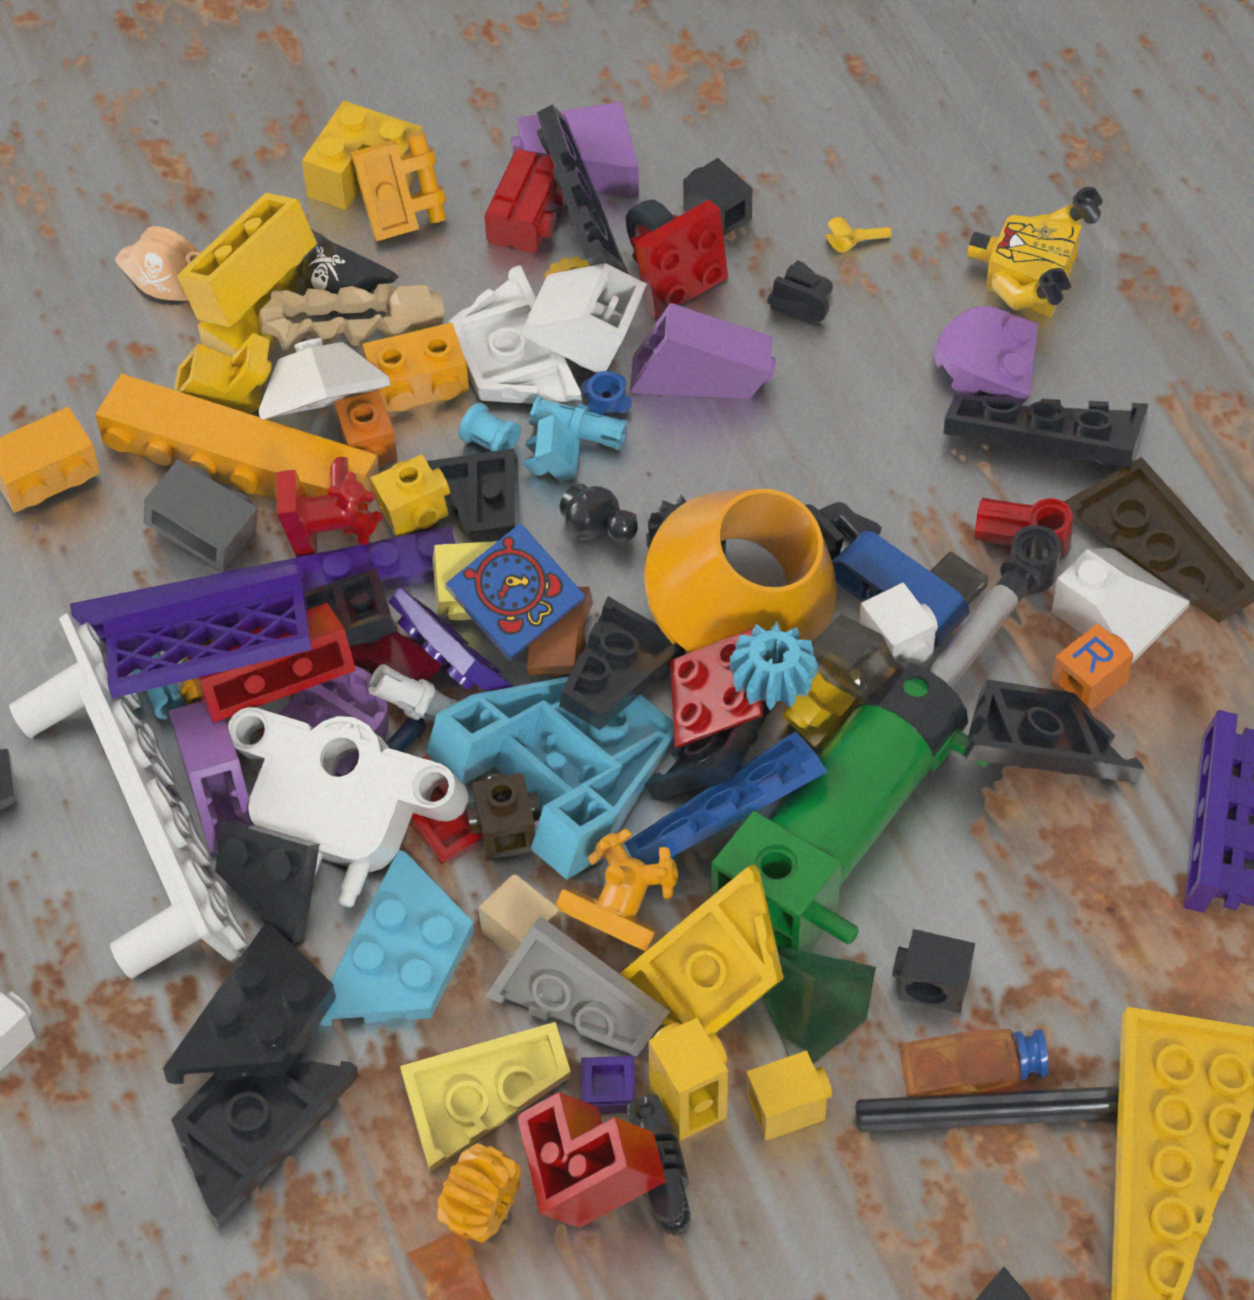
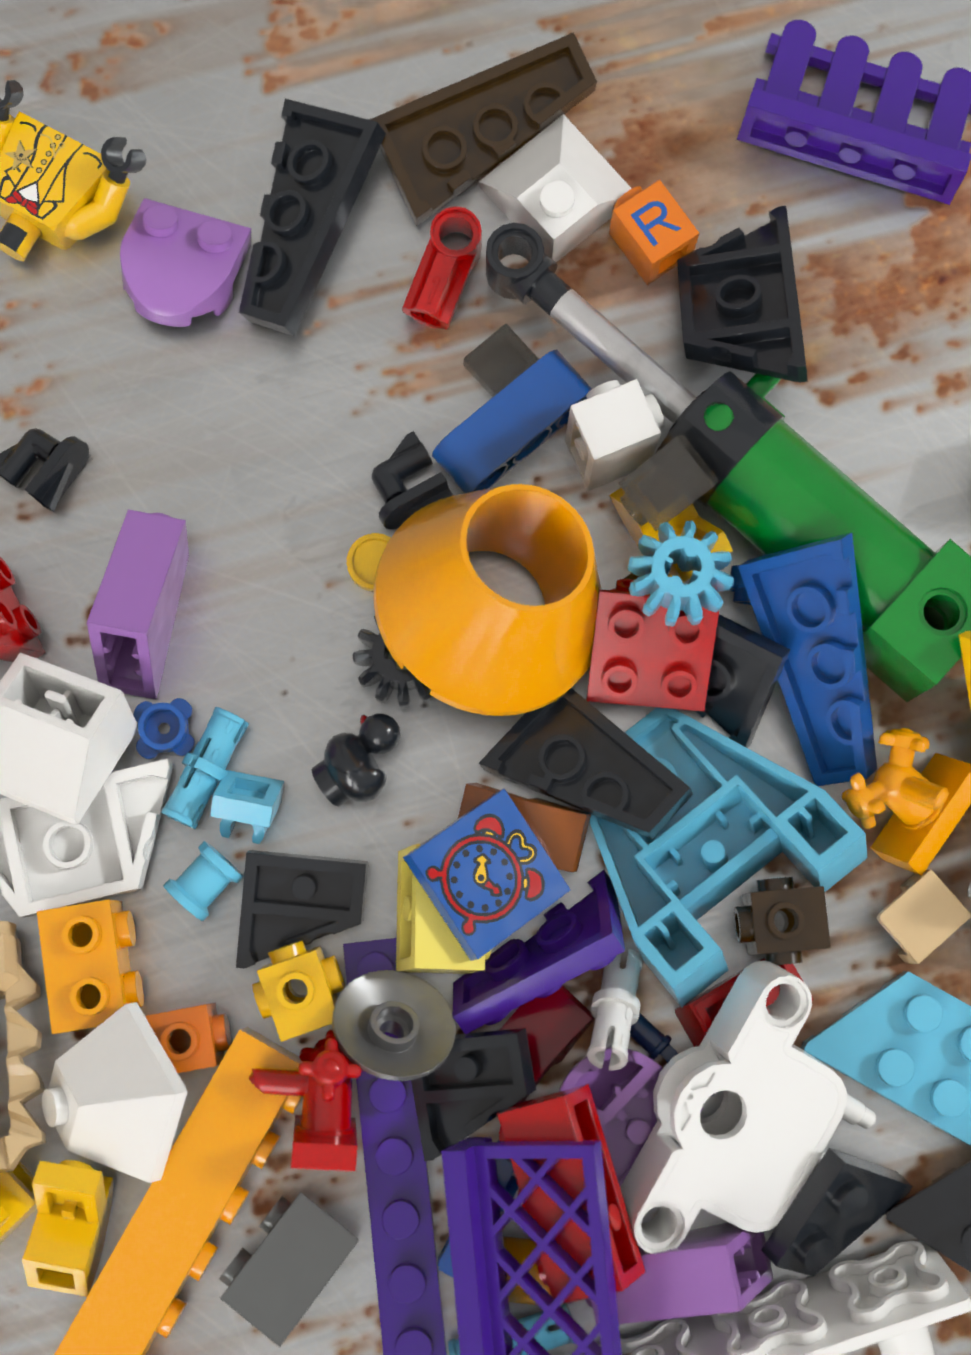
camera: 85 degrees left, 25 degrees up
none -> flat silver dish [332,970,456,1081]

